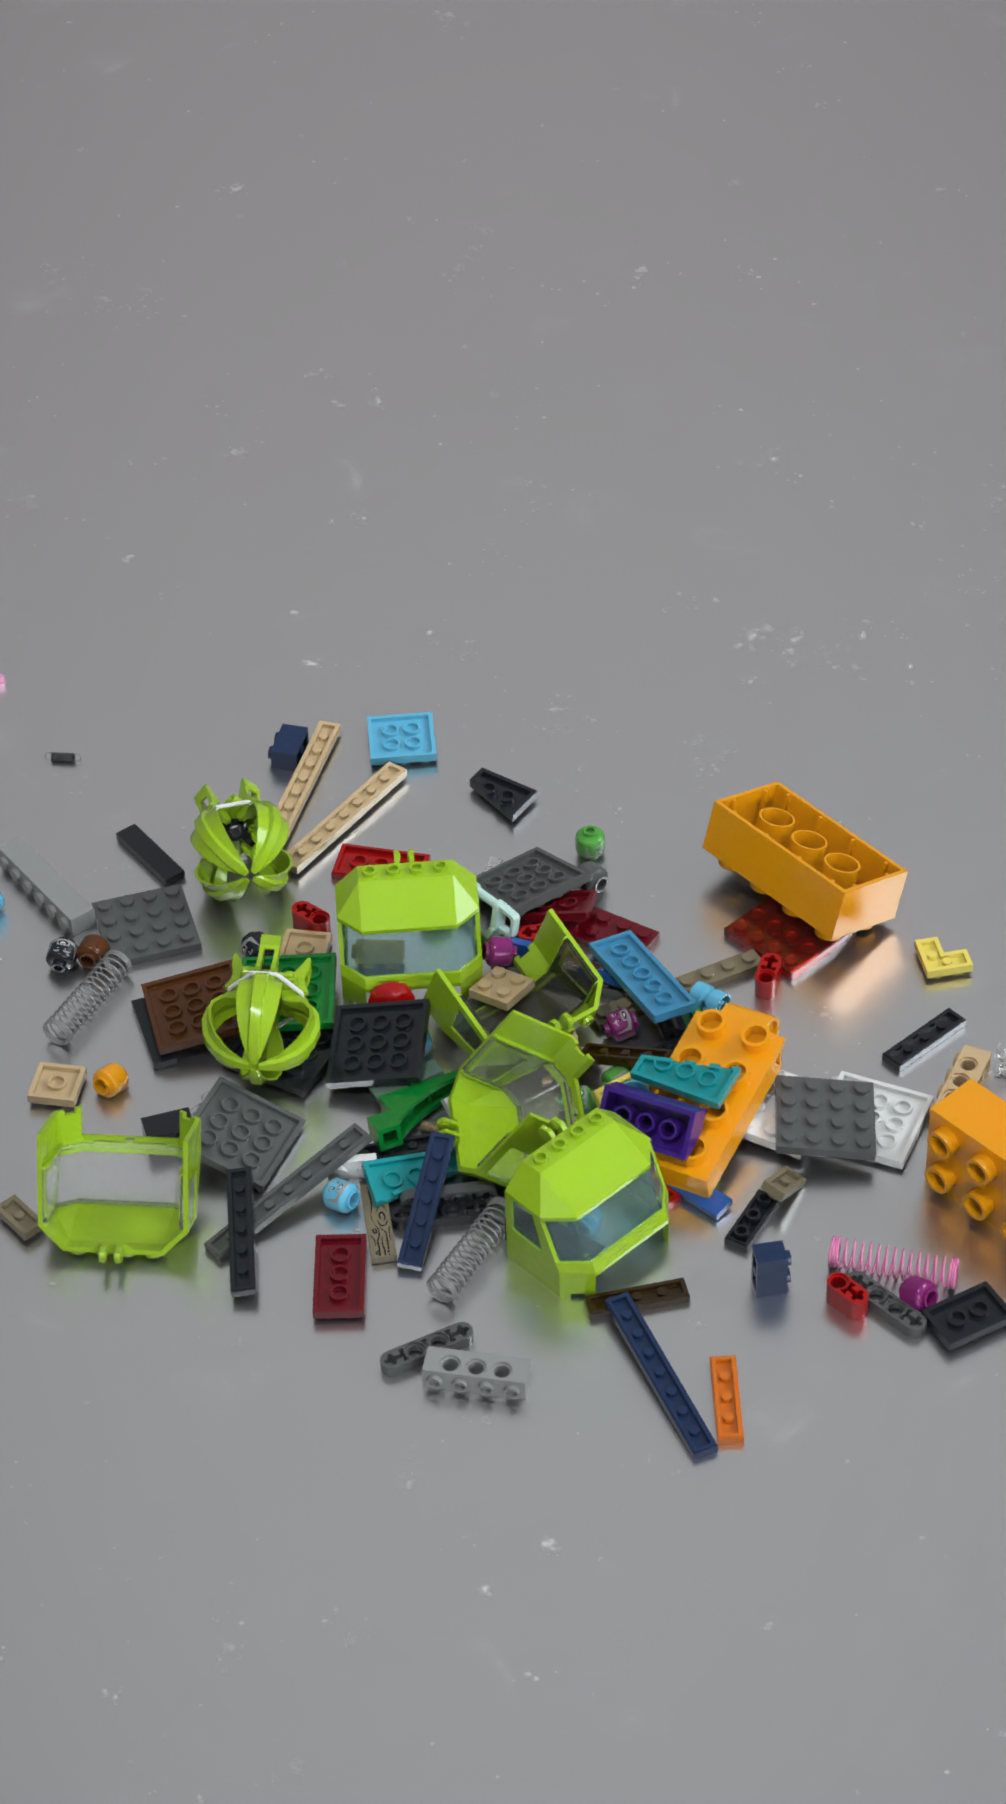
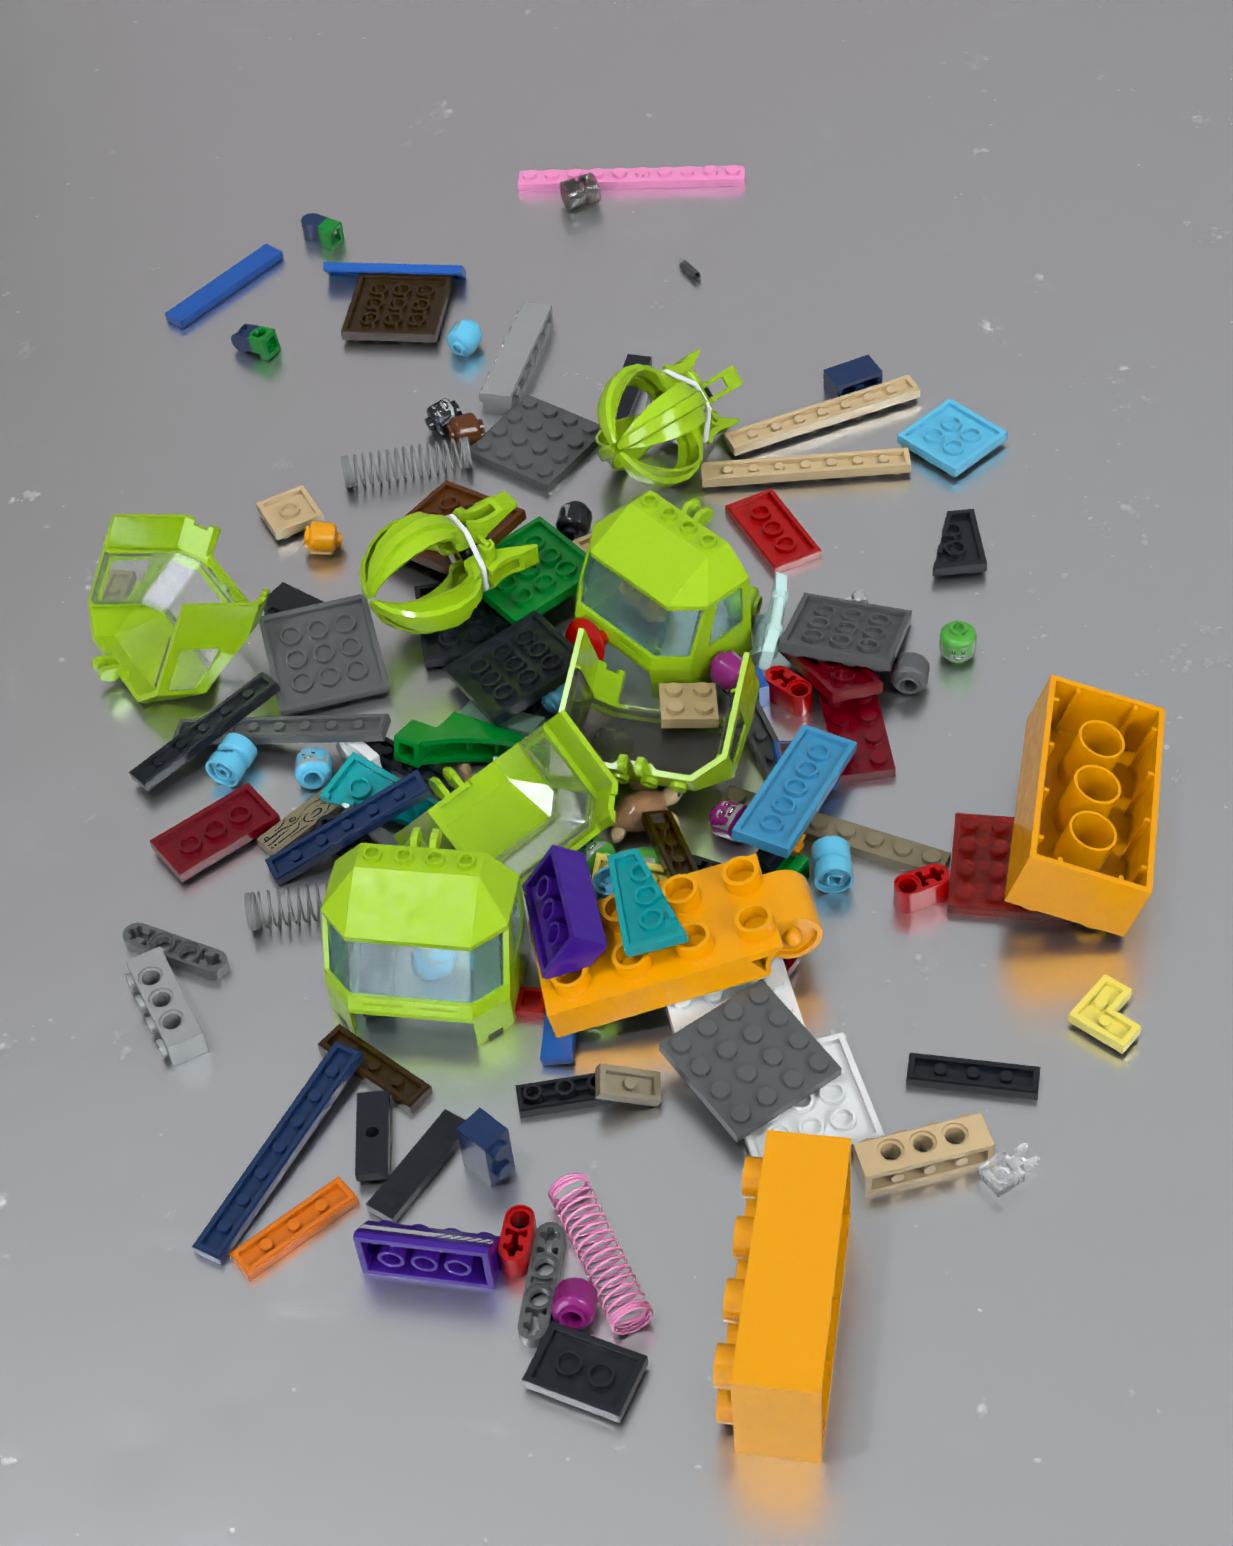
camera: 55 degrees right, 5 degrees up
none -> medium azure wheel [205,733,258,787]
none -> dark purple slope [353,1220,501,1290]
none -> black tile [355,1090,391,1181]
none -> black tile [366,1109,465,1223]

